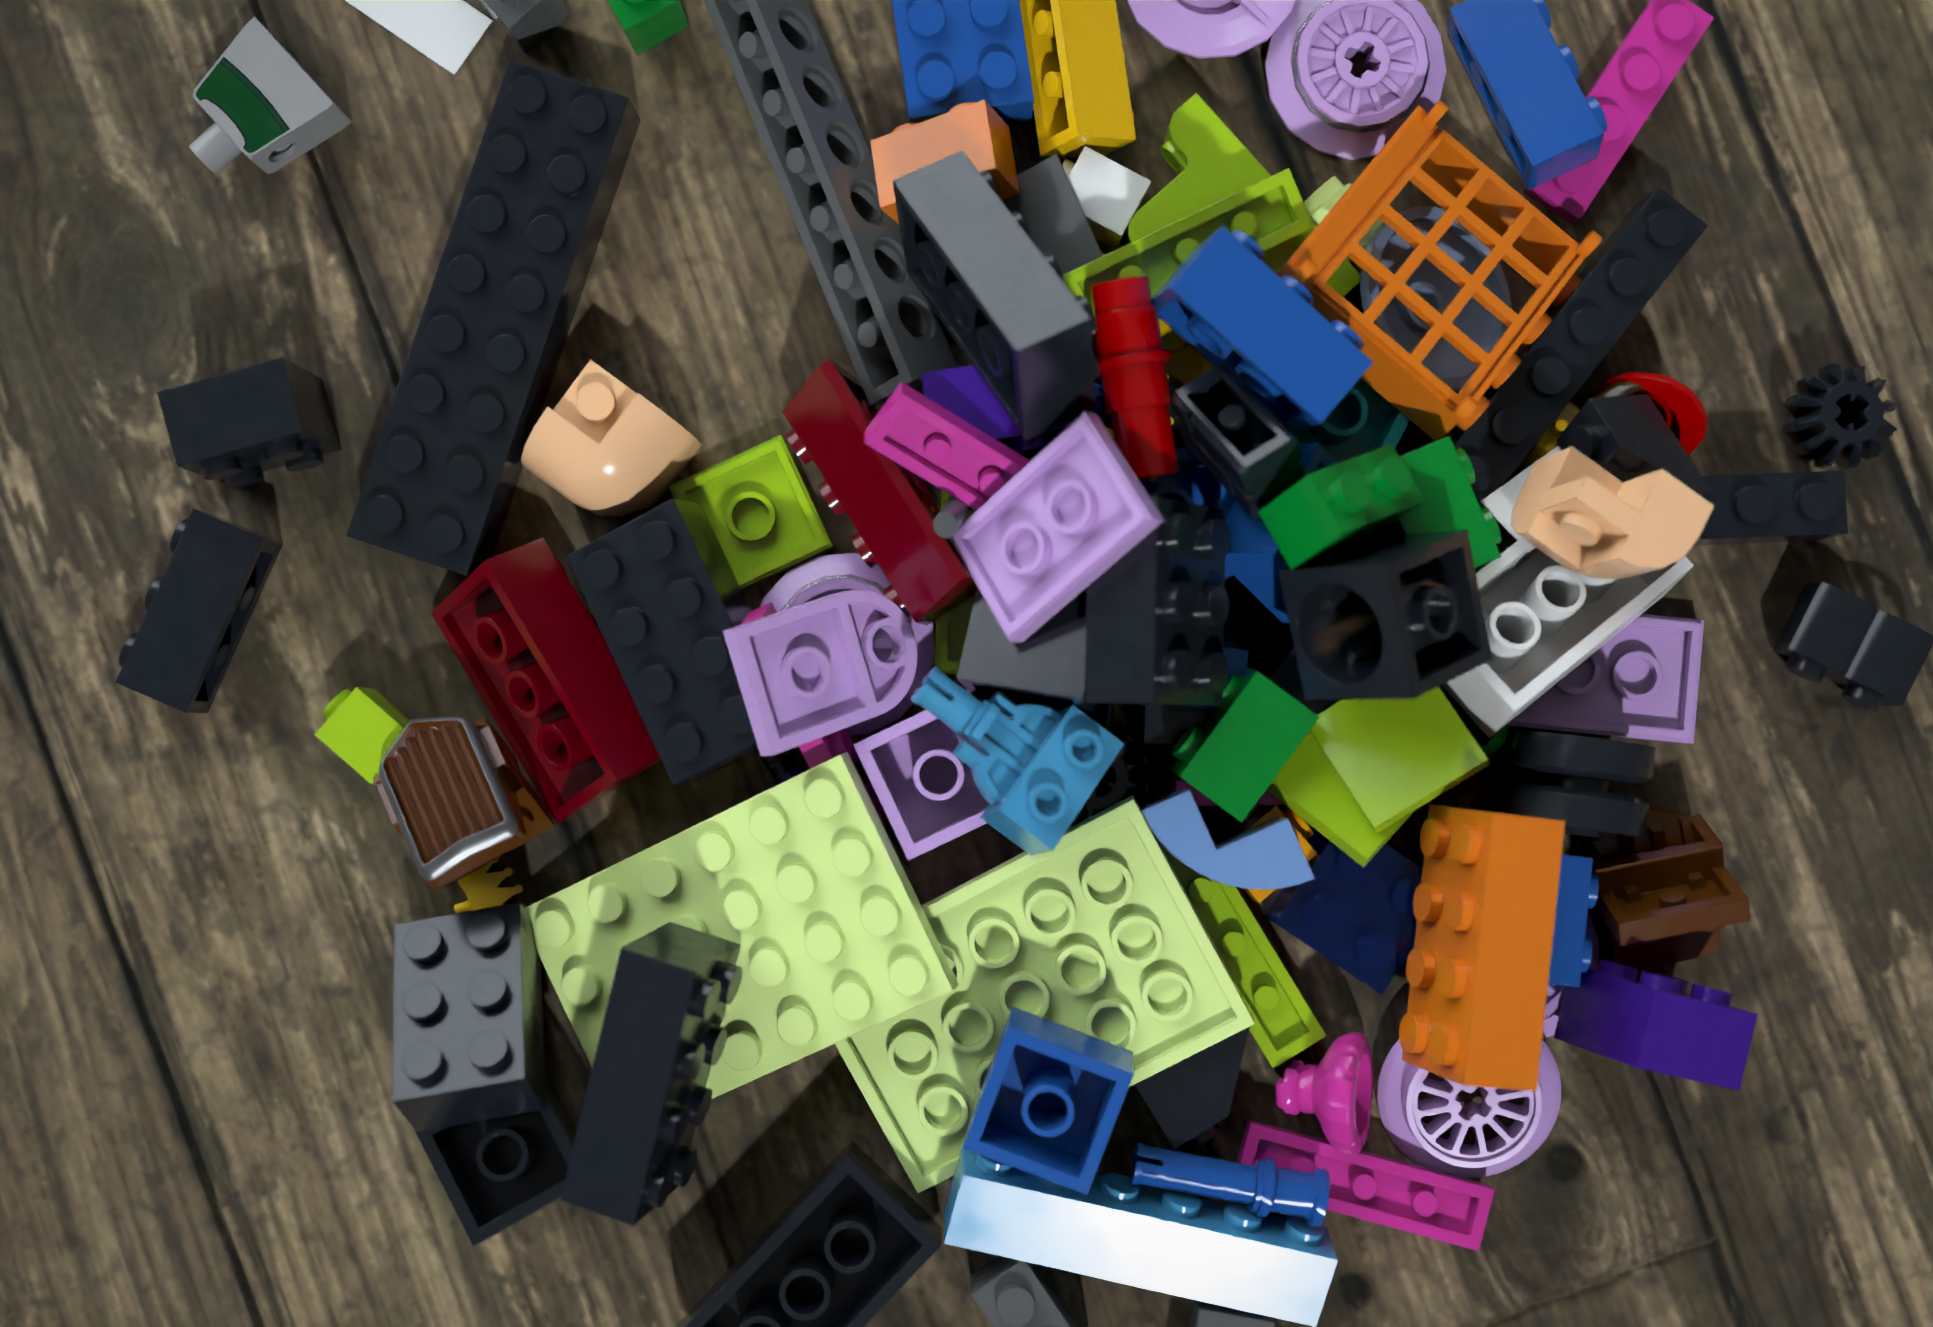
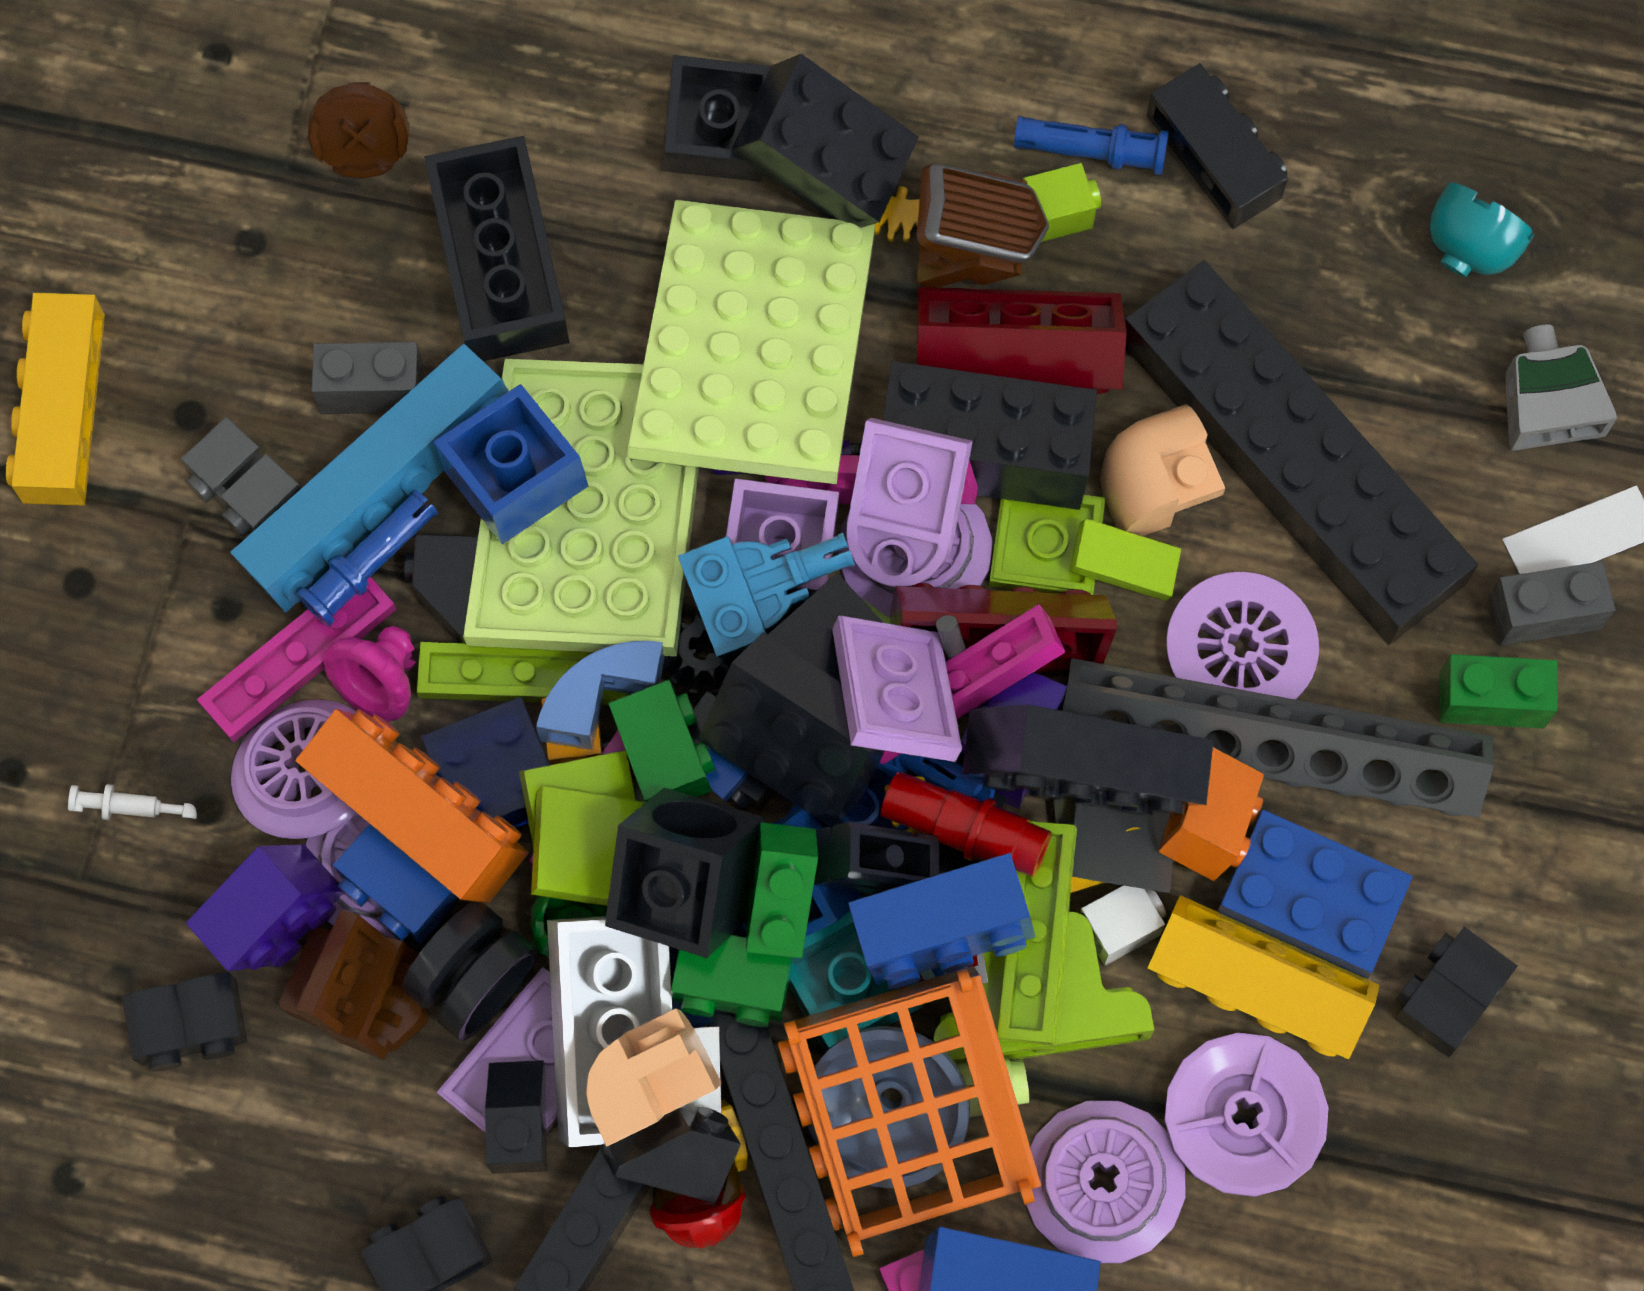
camera: 125 degrees right, 15 degrees down
black brick [157,357,342,488] -> none
black brick [561,922,742,1226] -> none
none -> white piece [68,784,197,820]
none -> black brick [122,972,248,1072]
none -> black slope [485,1060,547,1174]
none -> blue pin [1014,116,1169,176]
none -> lime tile [1069,518,1181,601]
none -> lavender piece [1166,572,1319,700]
none -> teal cylinder [1429,182,1535,278]

